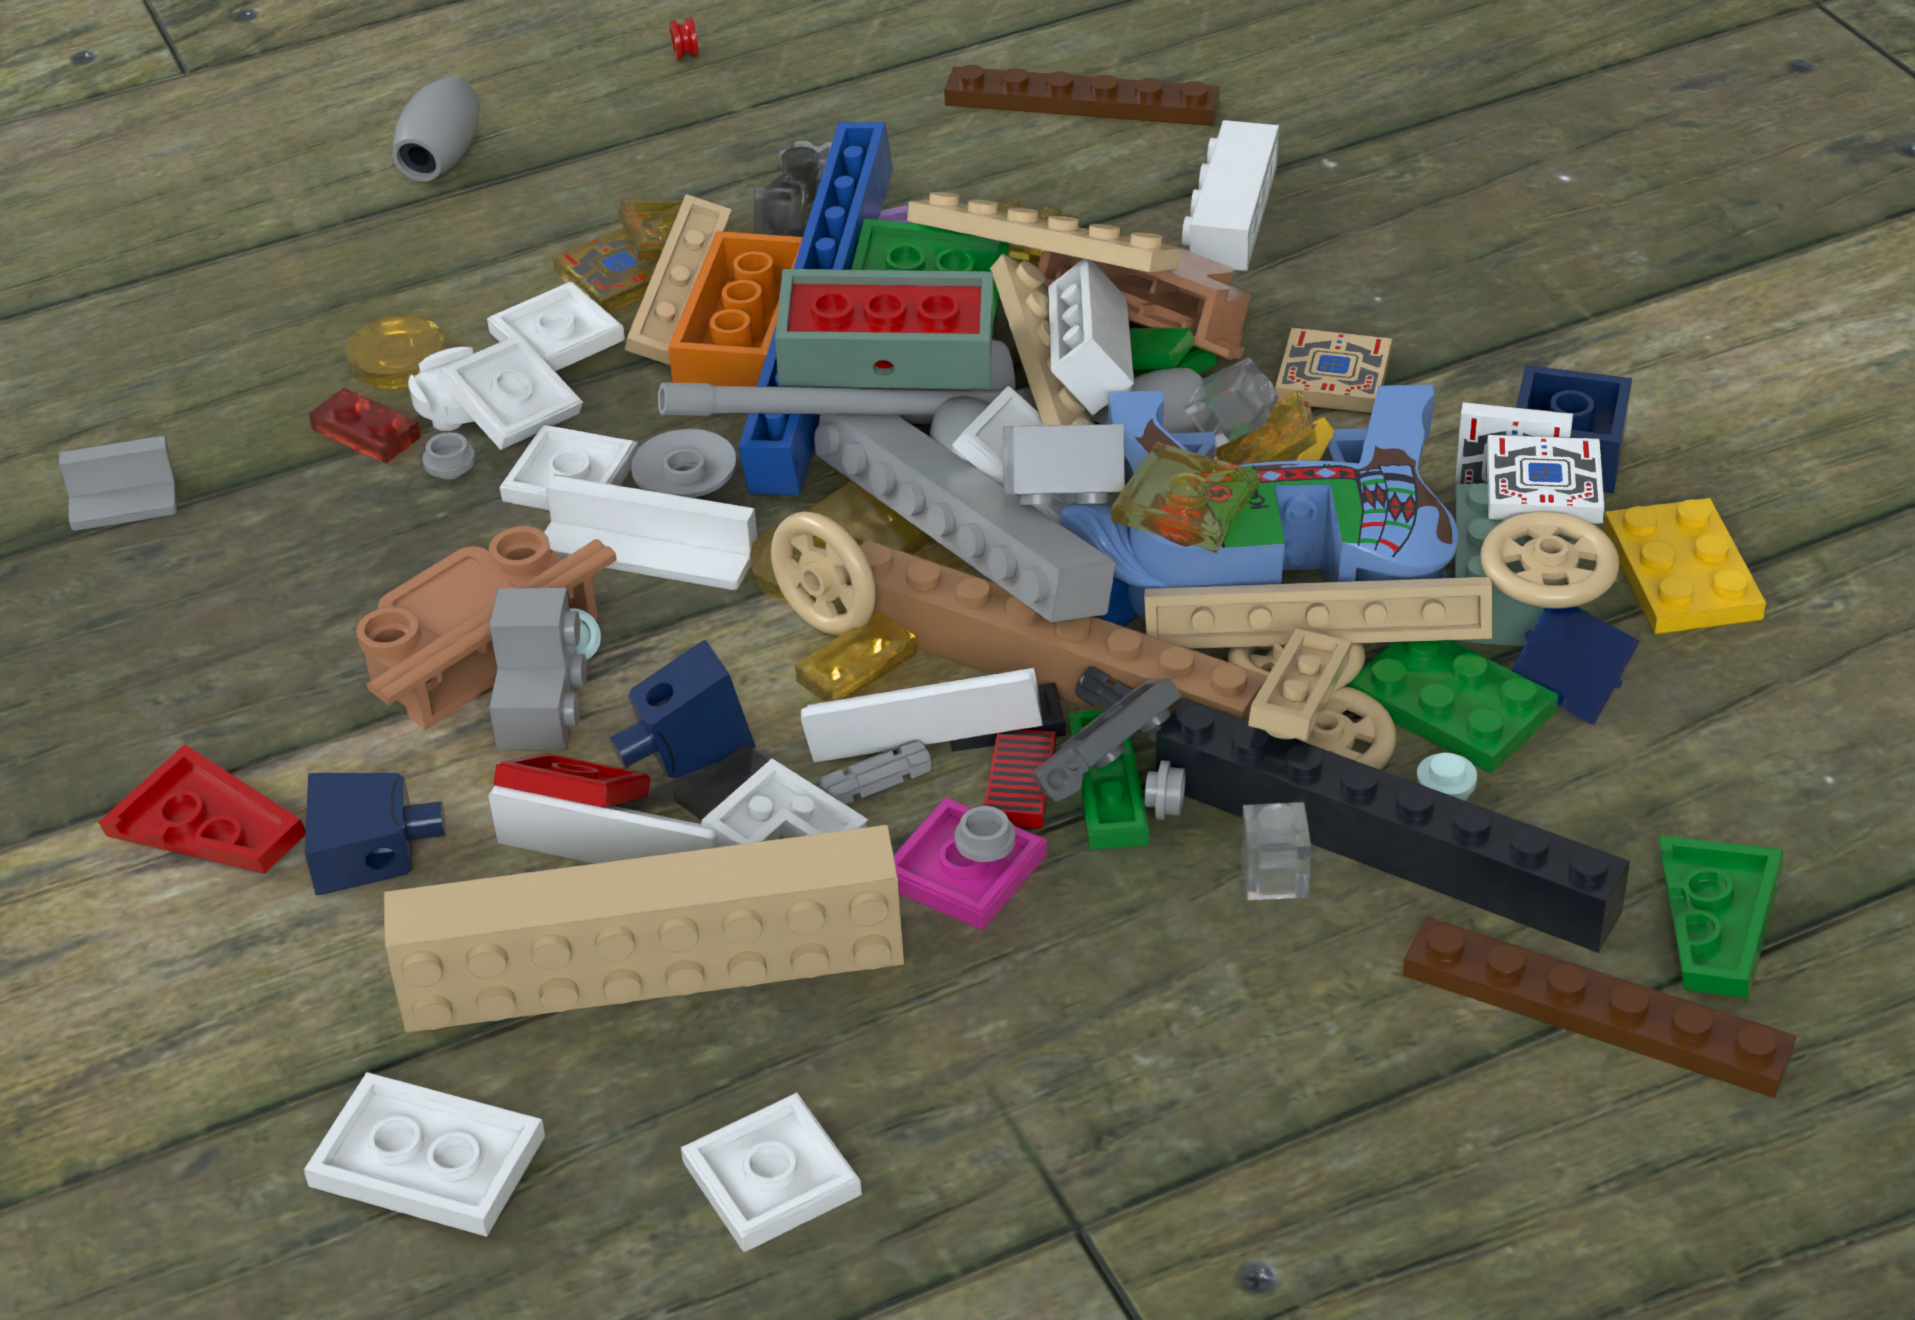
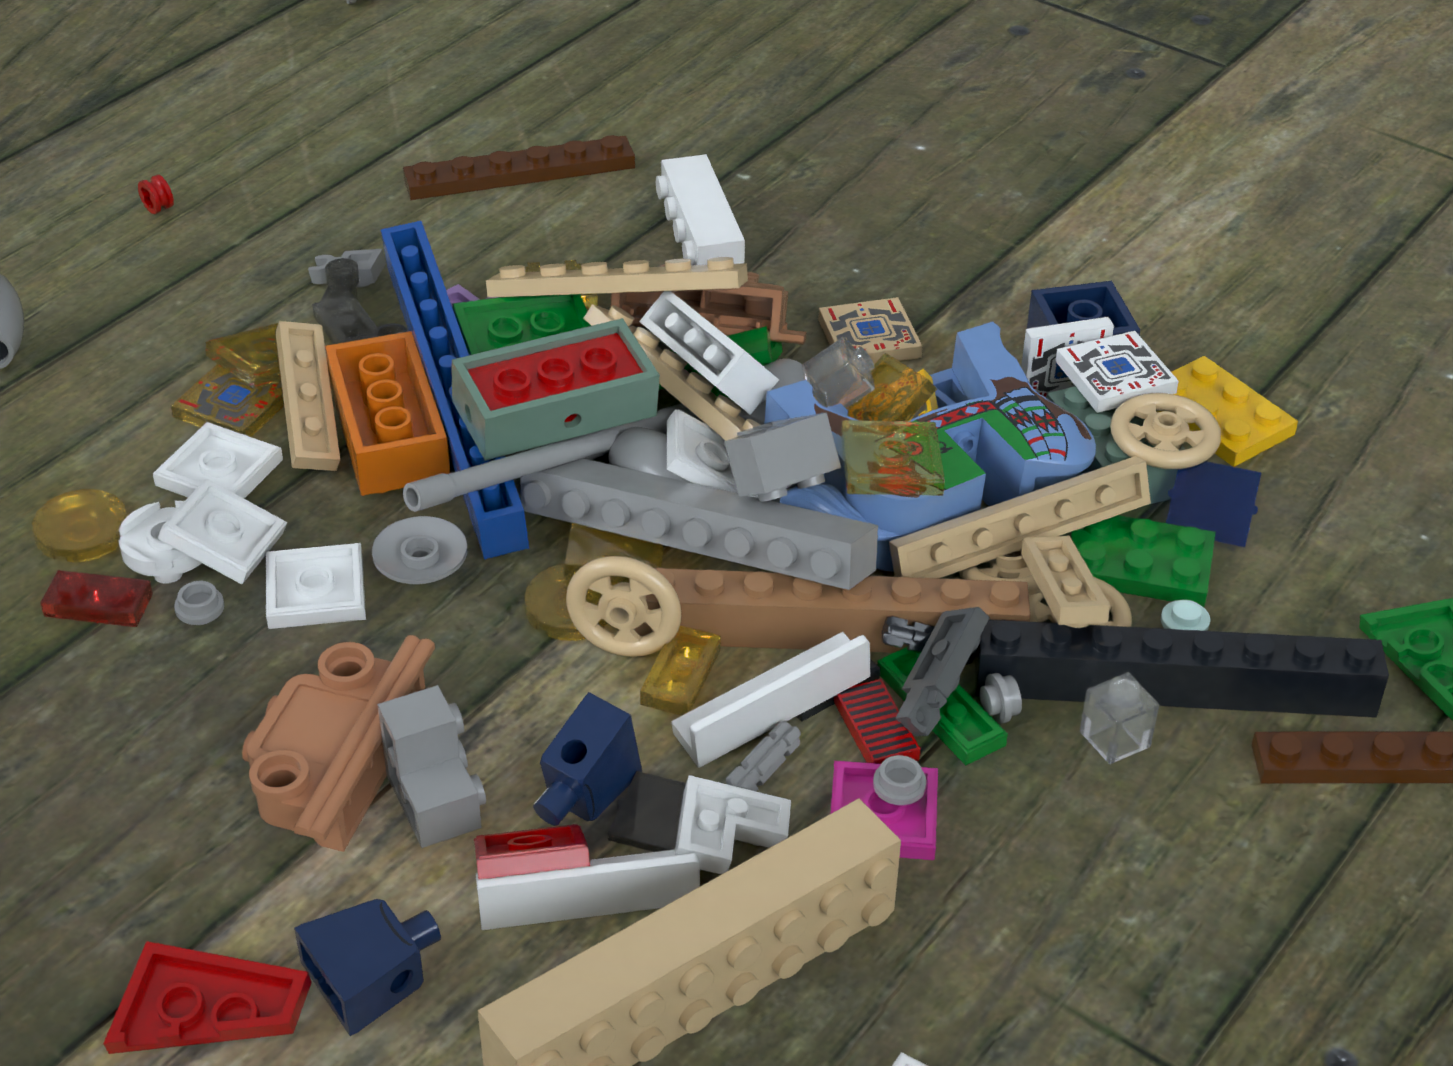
camera: 30 degrees left, 0 degrees up
white panel [544,475,759,590] -> none

